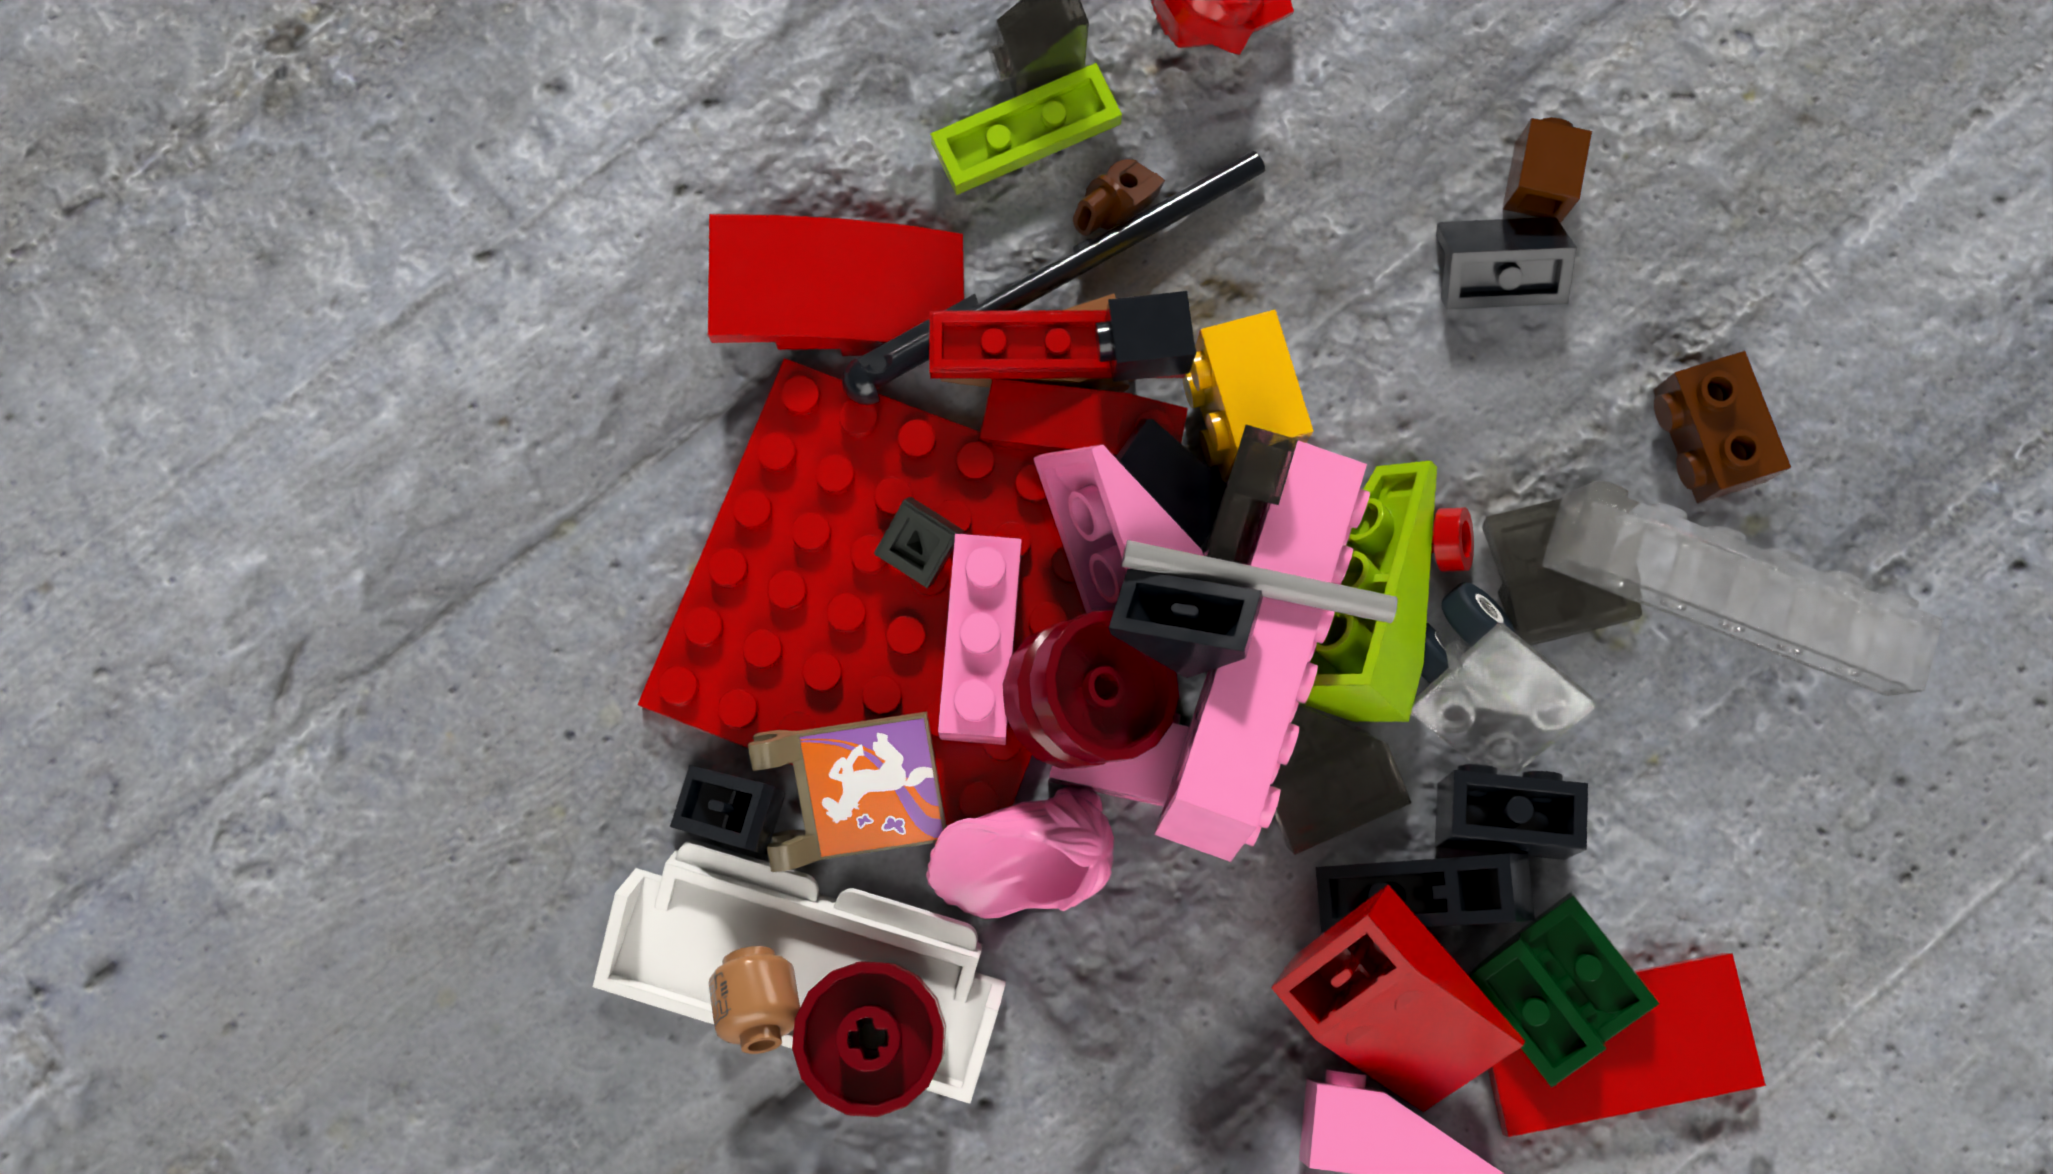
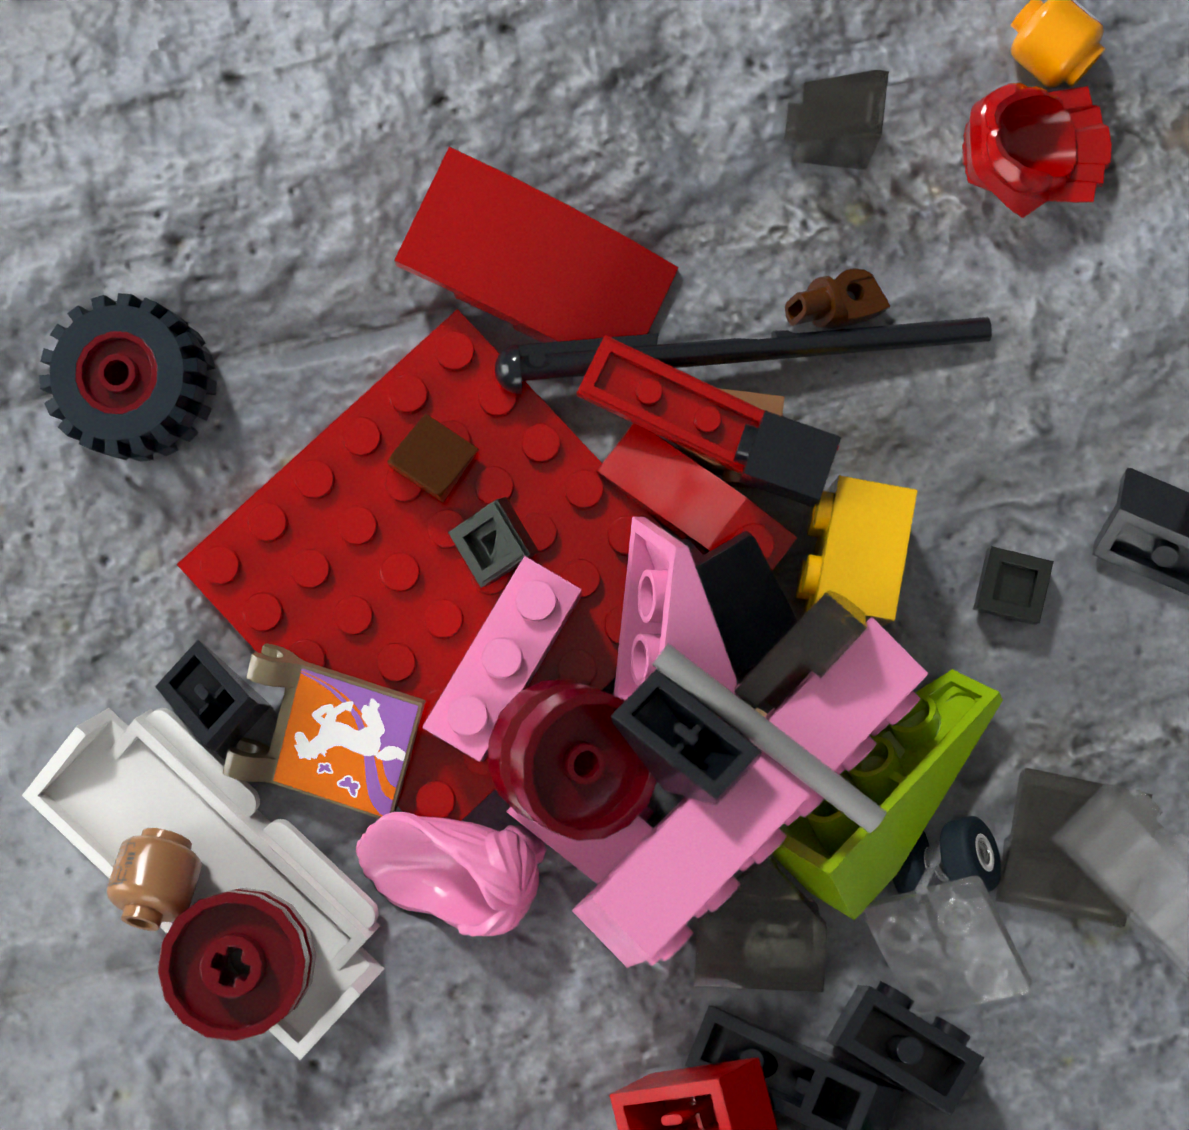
camera: 30 degrees right, 5 degrees up
lime plate [930,63,1122,195] -> none
red tile [1431,507,1474,572] -> none
none -> black wheel [39,293,217,462]
none -> reddish brown slope [387,413,479,502]
none -> pearl dark grey plate [973,546,1054,625]

